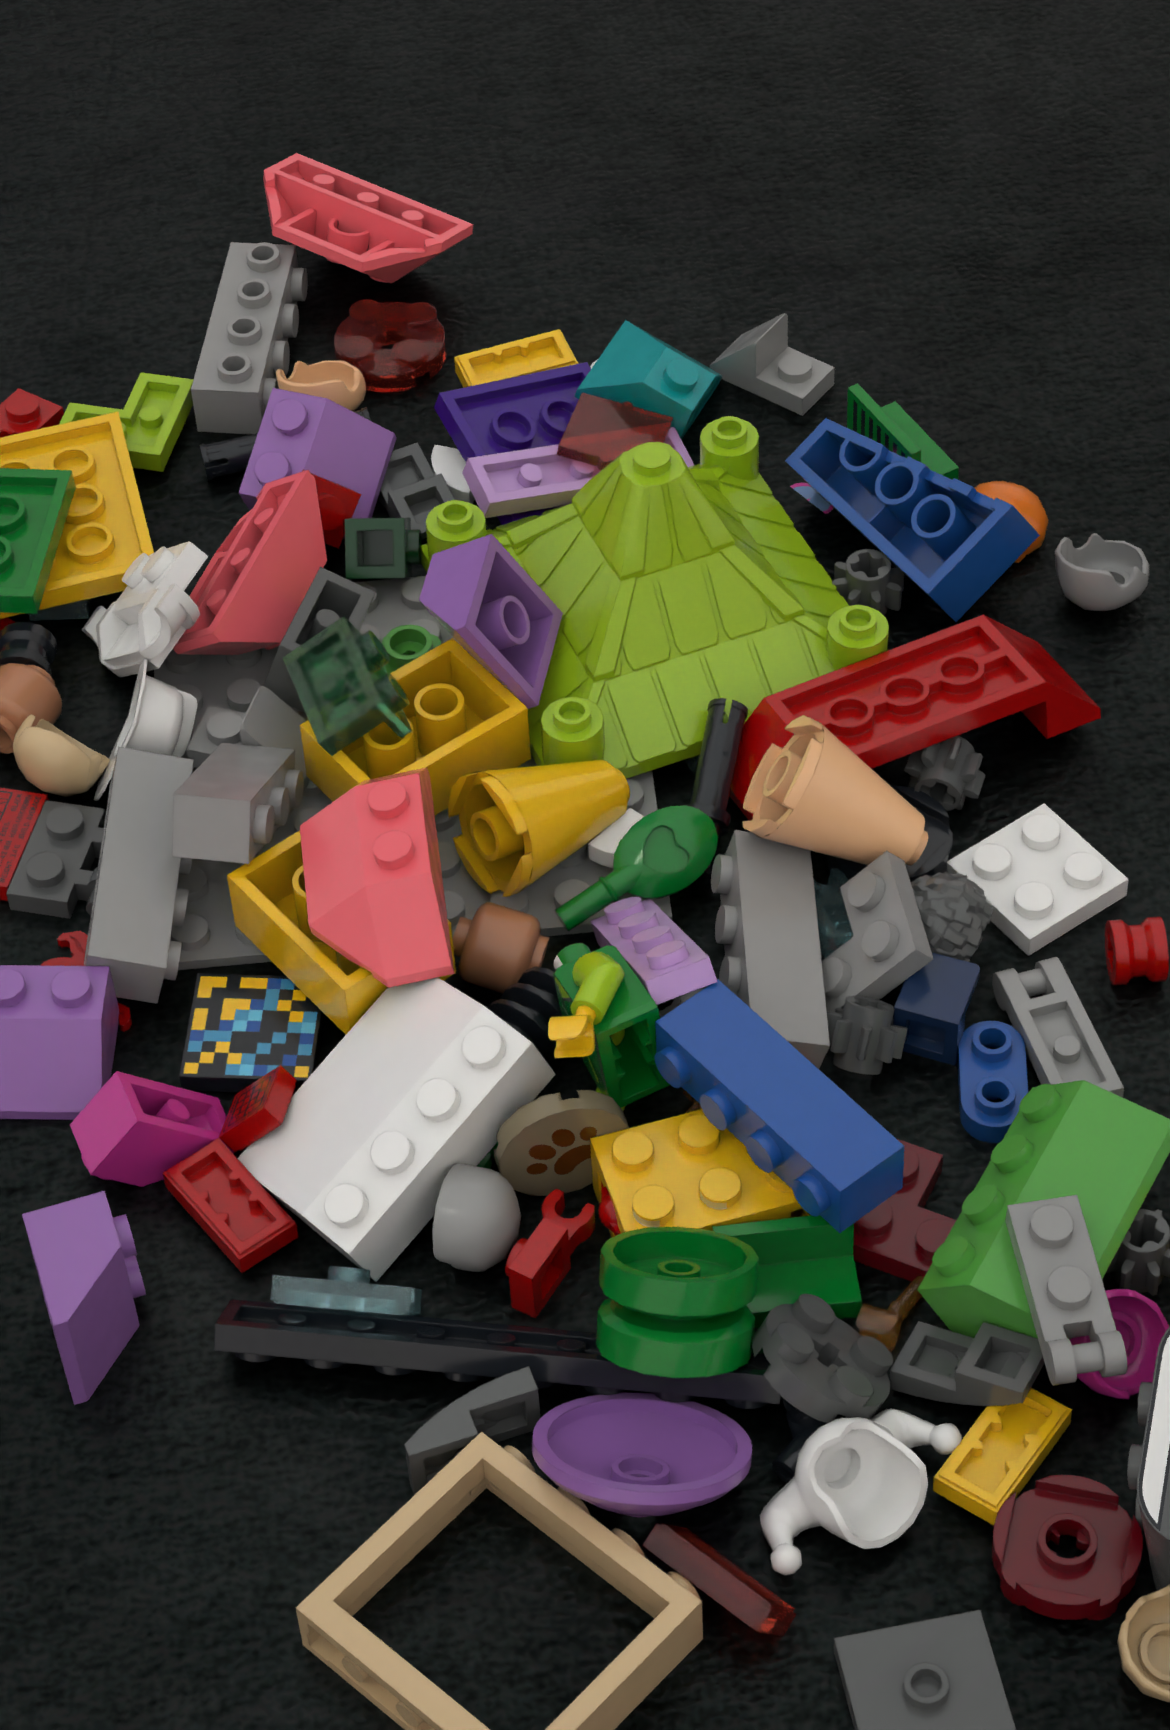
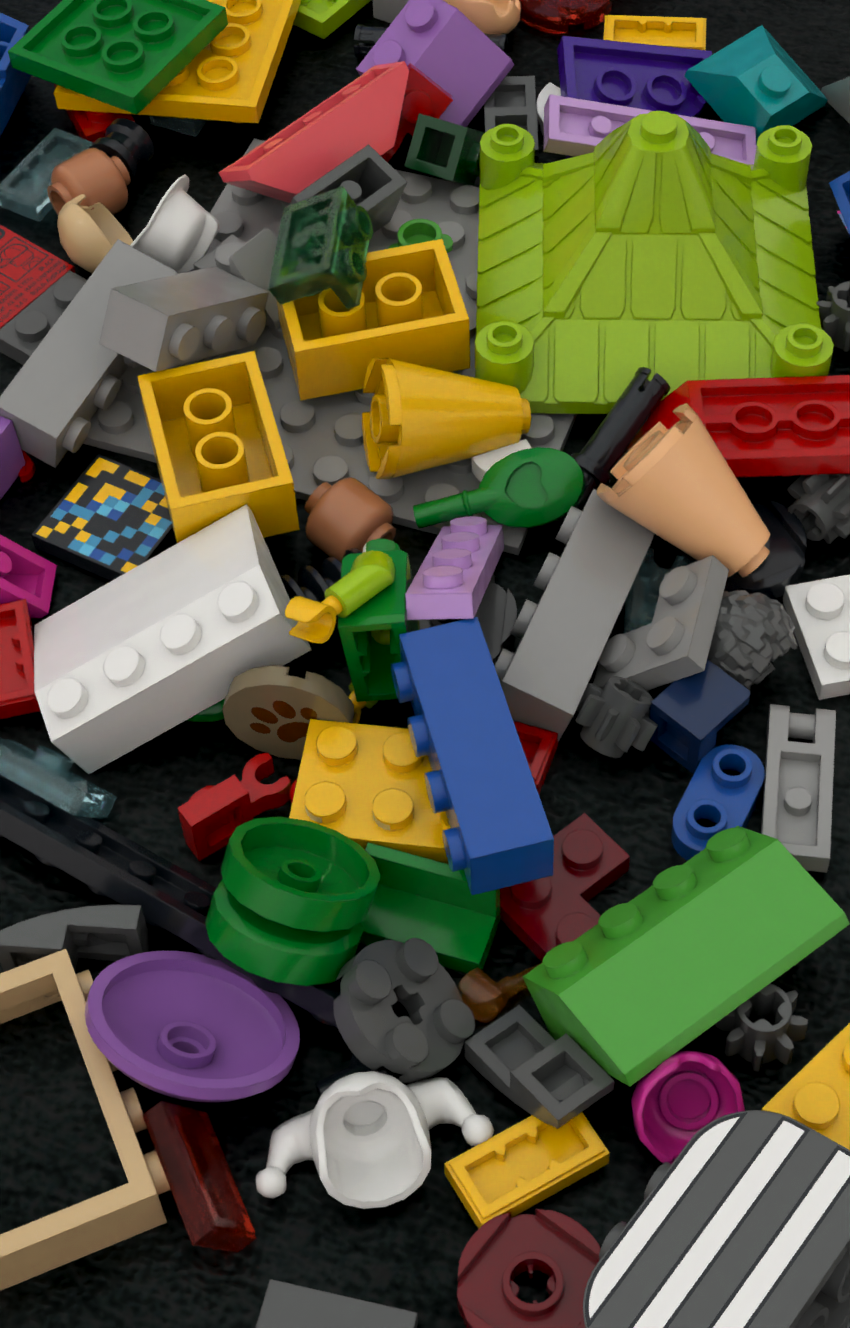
camera: 25 degrees right, 5 degrees up
white plate [81,541,208,678] -> none
red tile [219,1065,297,1152] -> none
coral wedge [300,767,454,988] -> none
medium lavender slope [419,534,563,709] -> none
light grey hair [432,1163,521,1272] -> none
clear red piece [557,392,673,471] -> none
light grey plate [1005,1195,1127,1385] -> none

